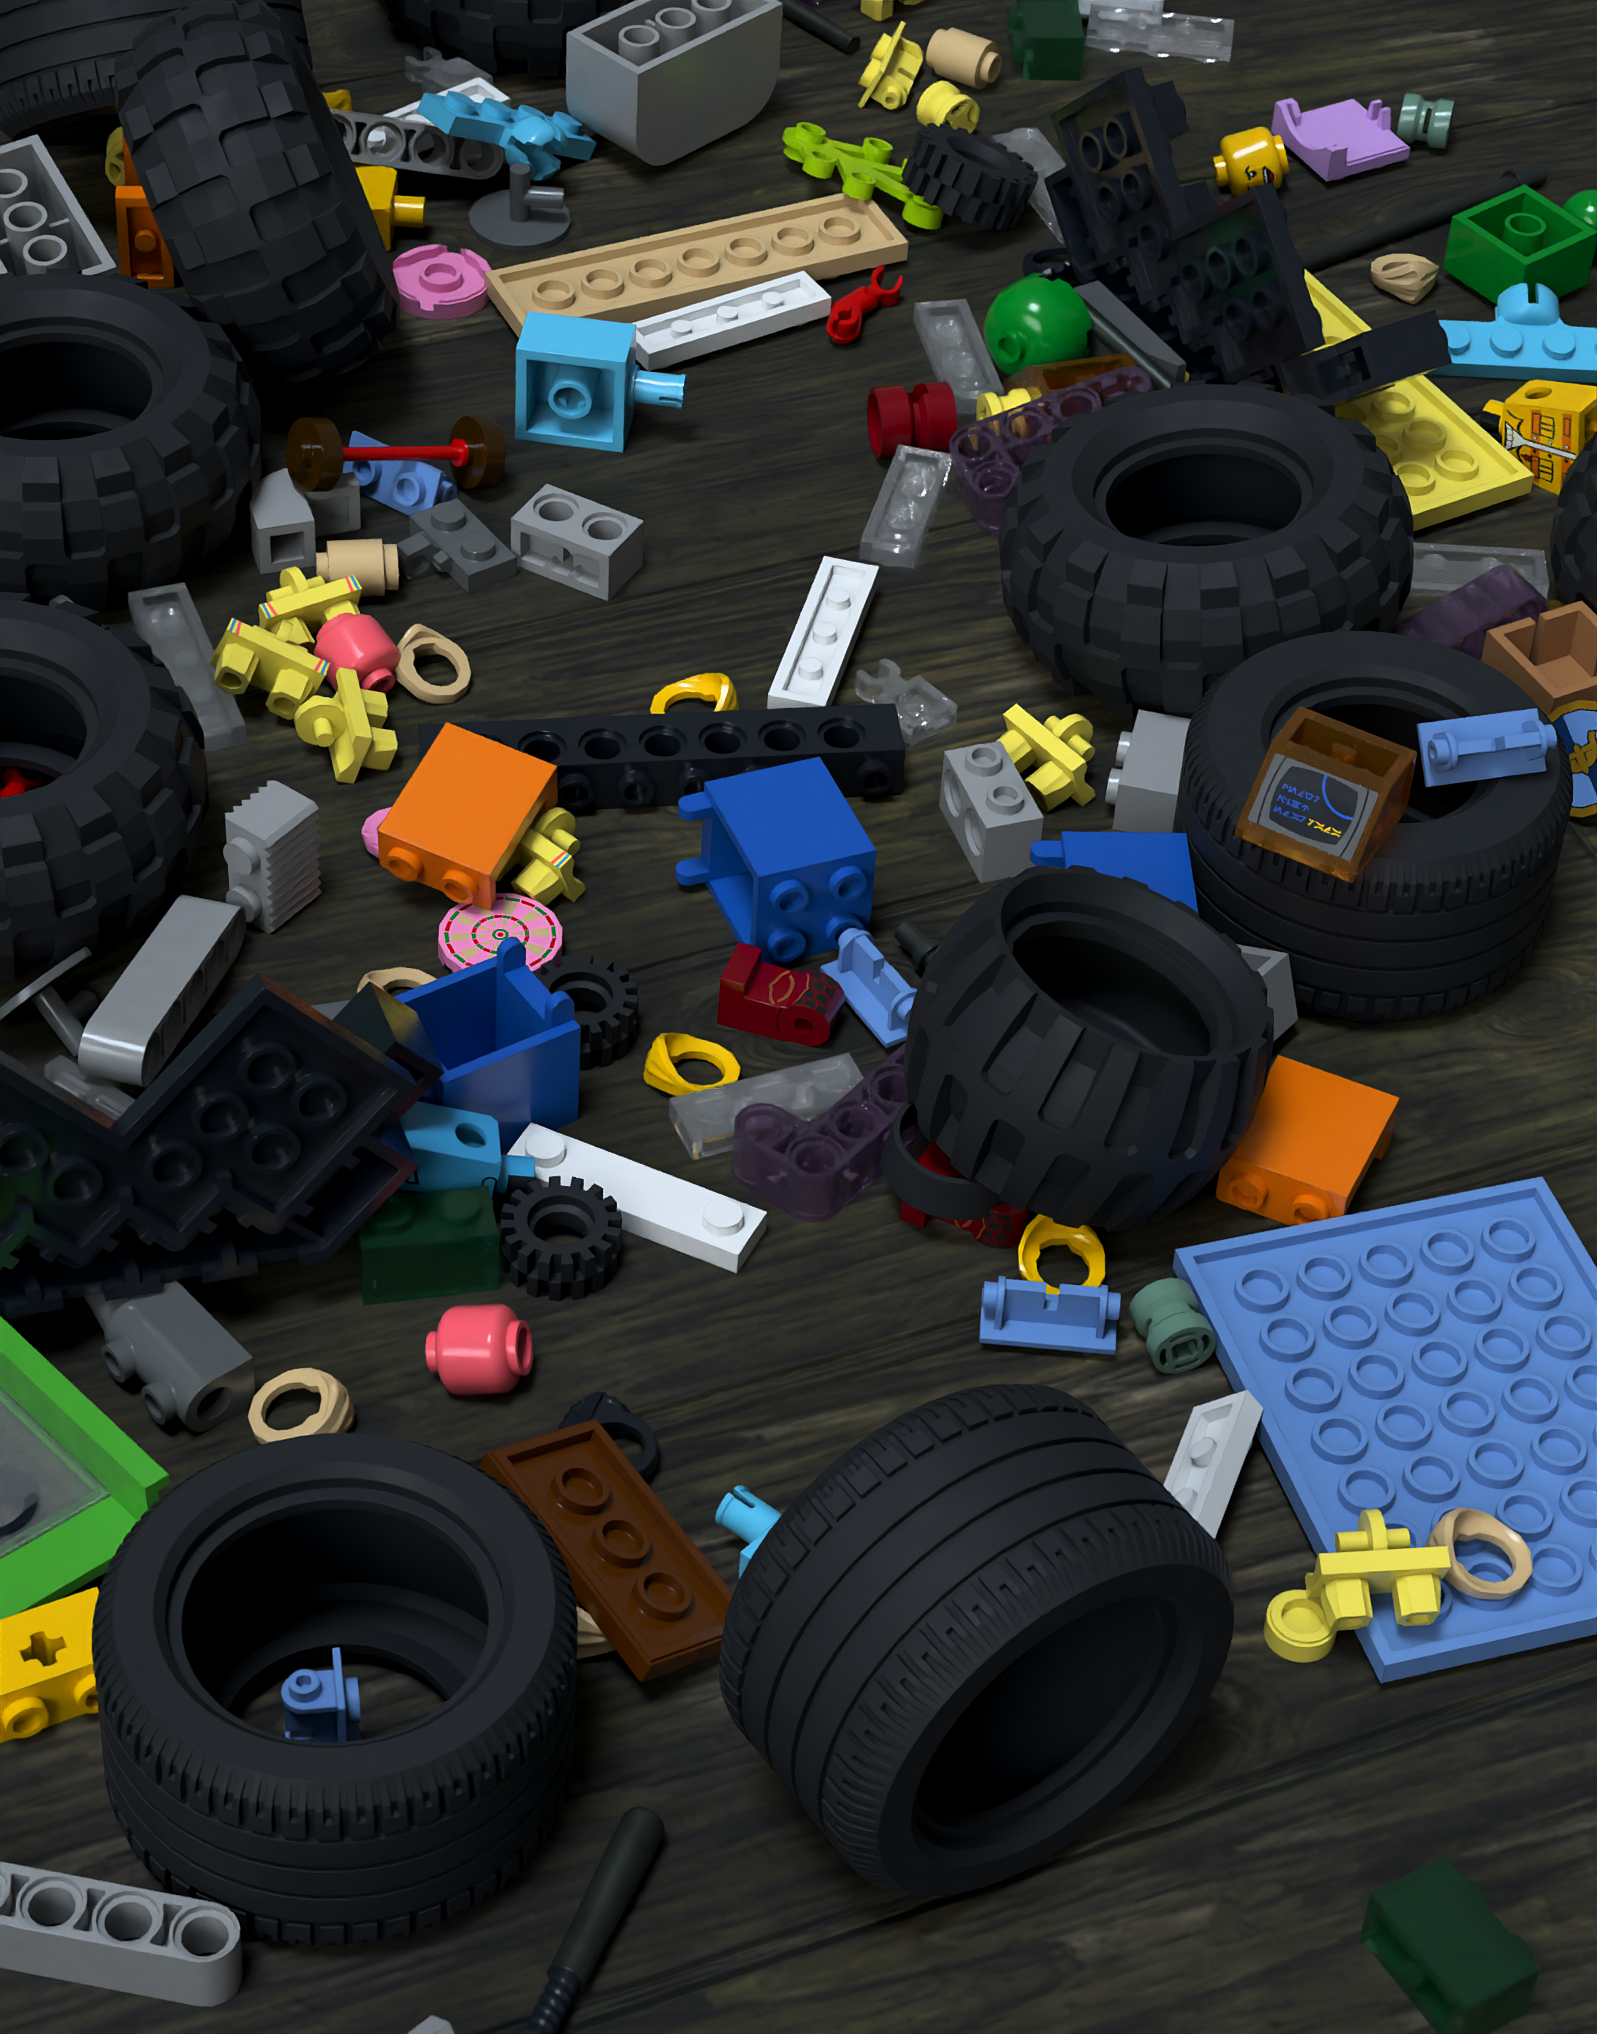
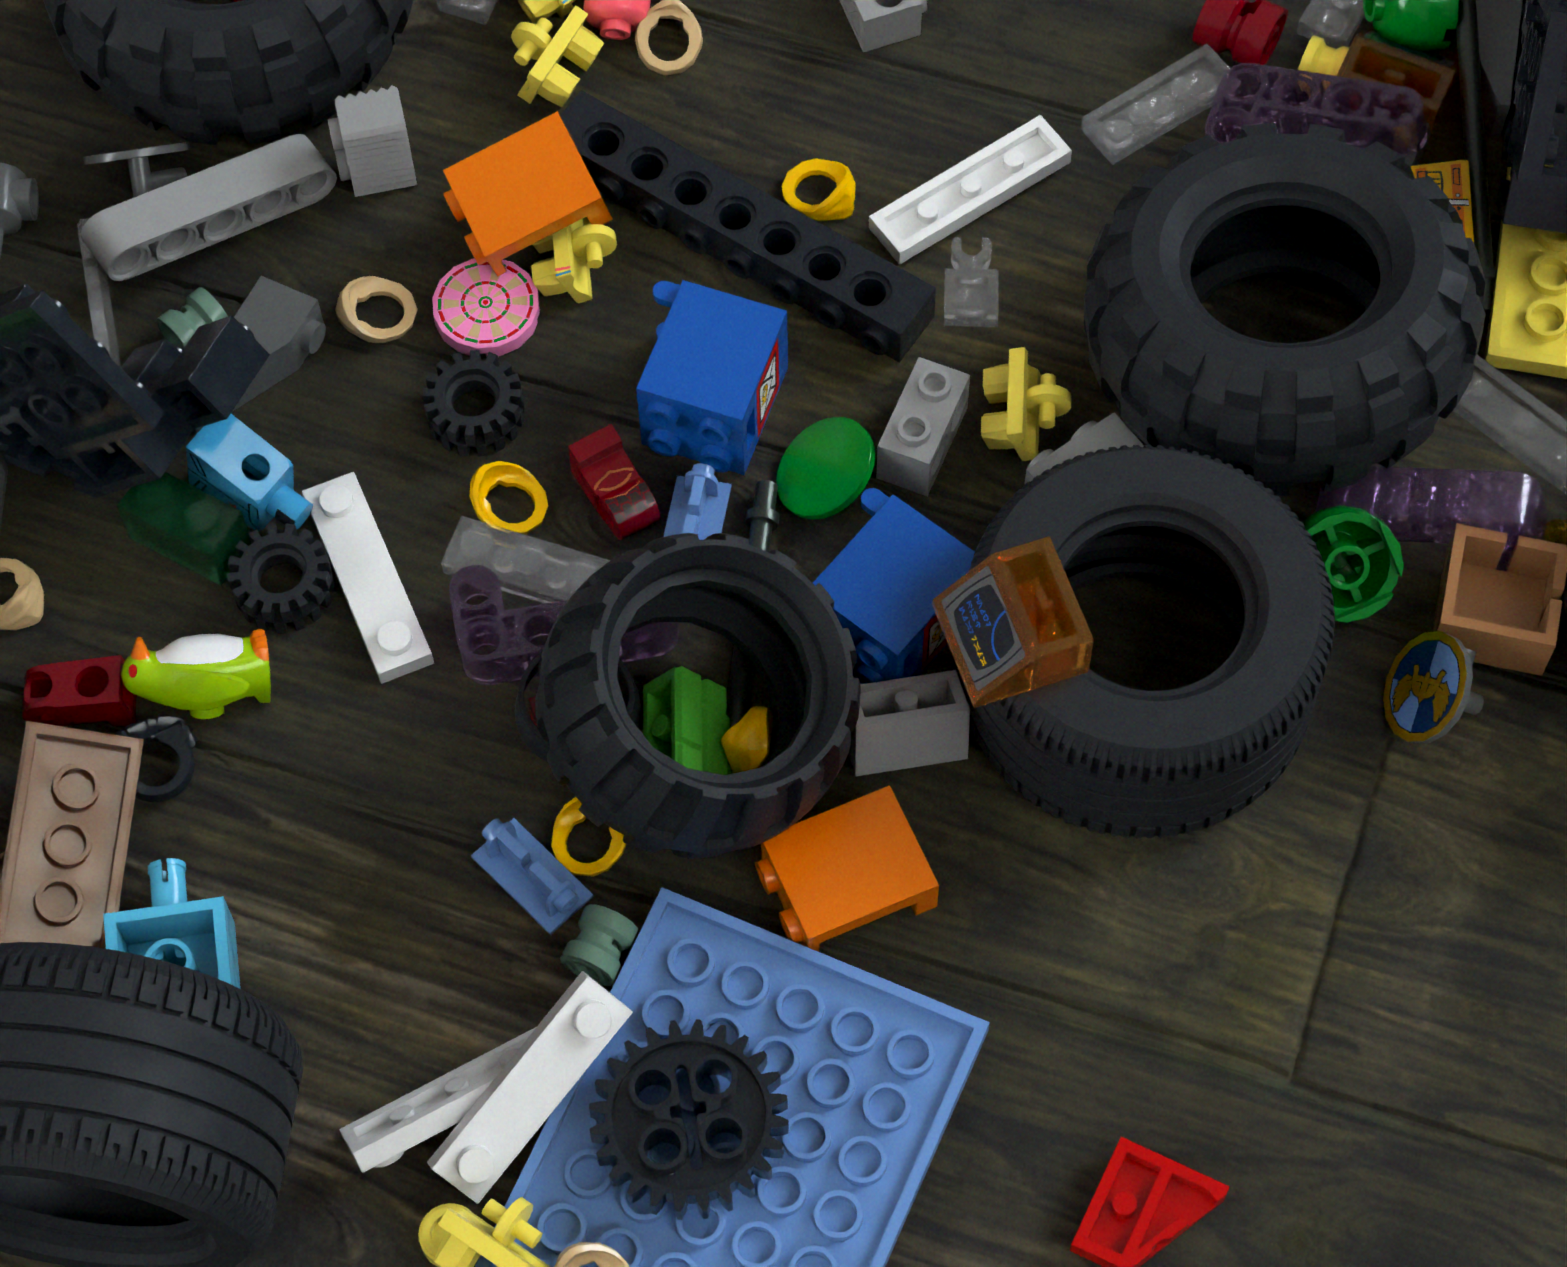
camera: 45 degrees right, 20 degrees up
blue container [394,937,581,1153] -> none
coral head [425,1304,533,1396] -> none
medium blue hinge [1416,708,1557,787] -> none
none -> dark red leg [22,655,137,727]
none -> lime animal [120,629,271,719]
none -> white plate [427,971,633,1204]
none -> black gear [589,1019,789,1220]
none -> green piece [776,417,875,520]

